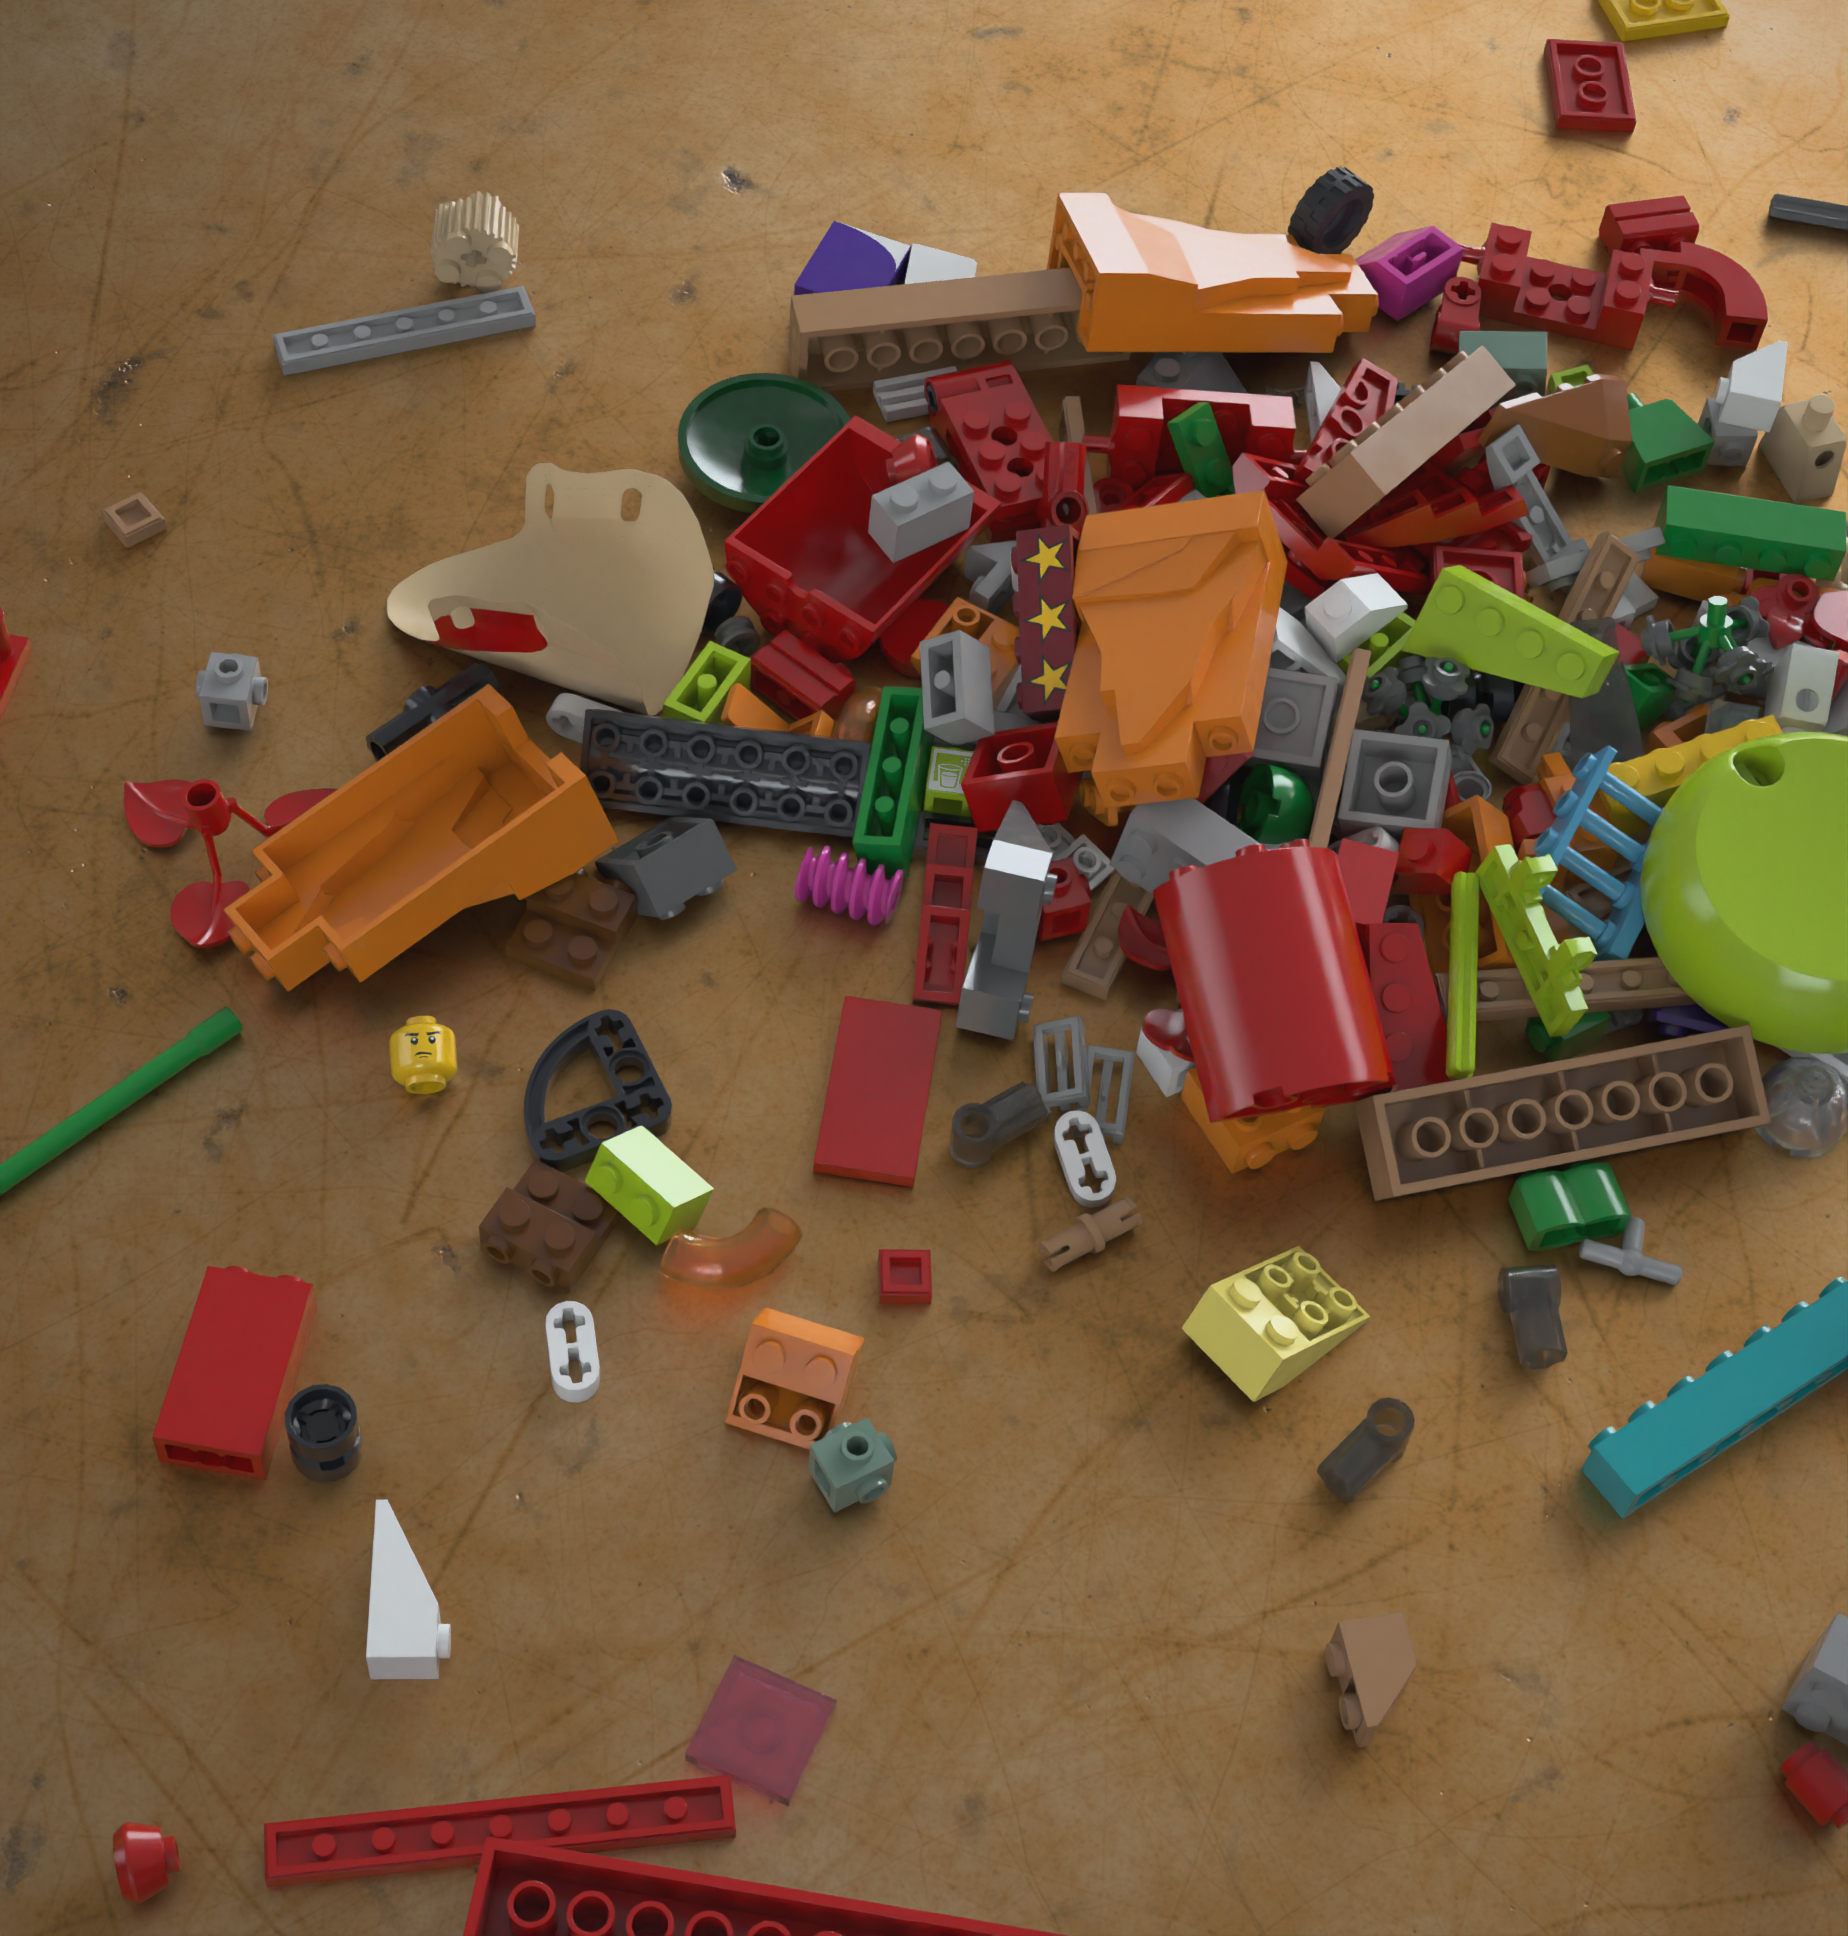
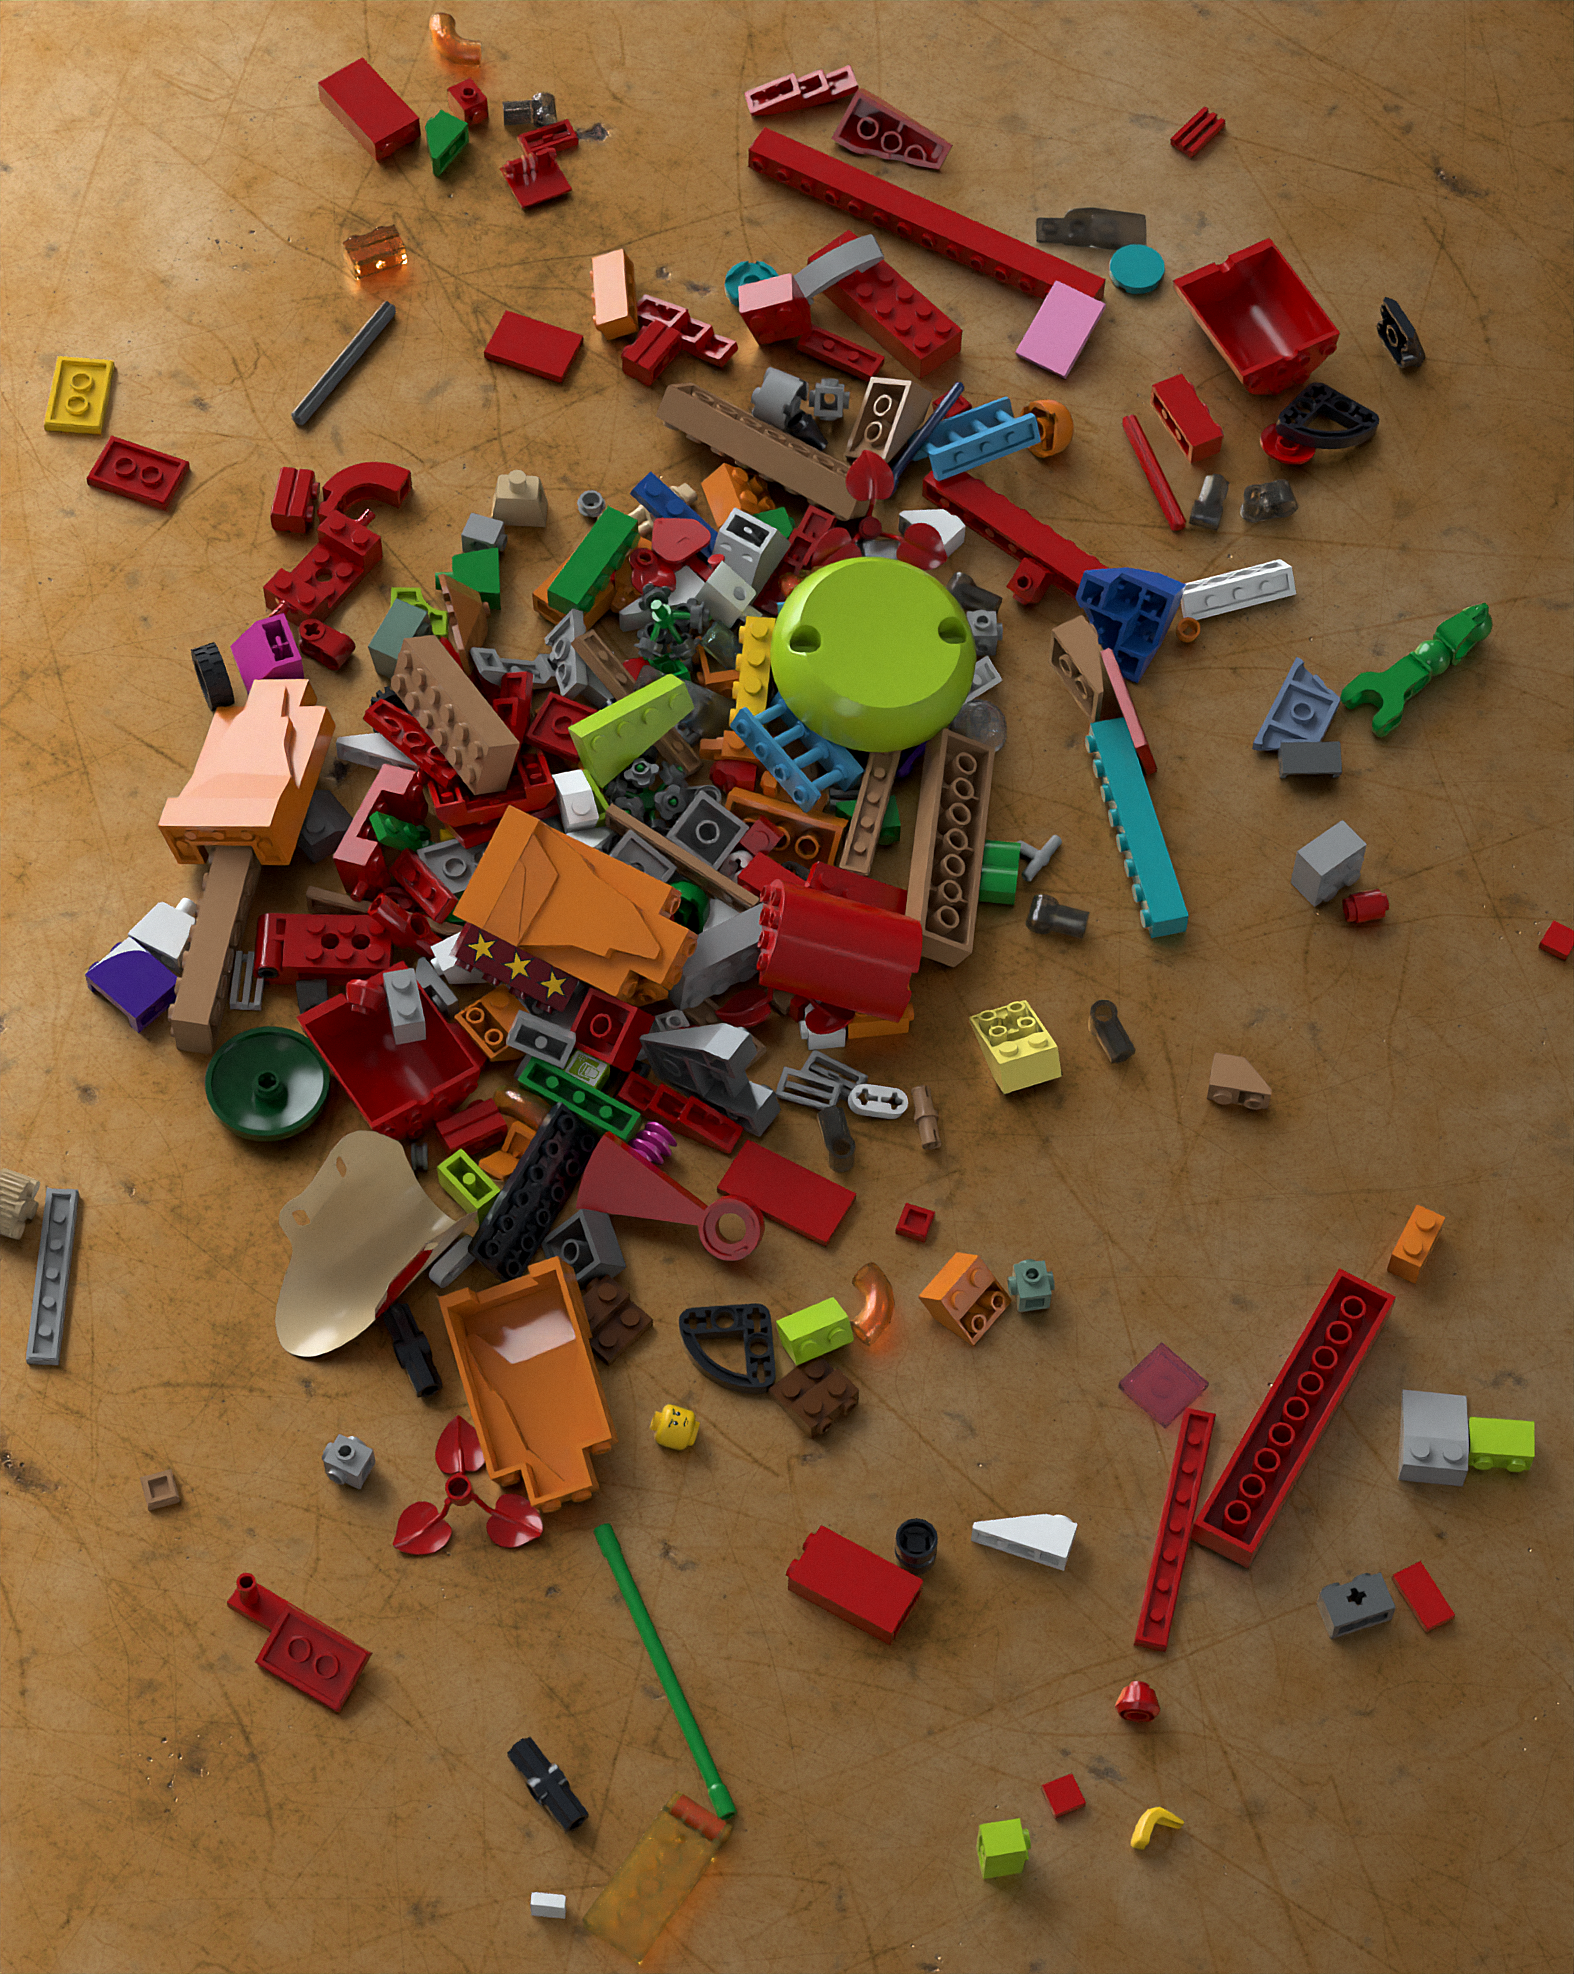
camera: 65 degrees left, 5 degrees up
white beam [545,1301,600,1403] -> none
lime axle [1446,871,1480,1080] -> none
lime hinge [1475,844,1597,1037] -> none
white slope [1714,341,1788,432] -> none
none -> red piece [576,1131,765,1261]

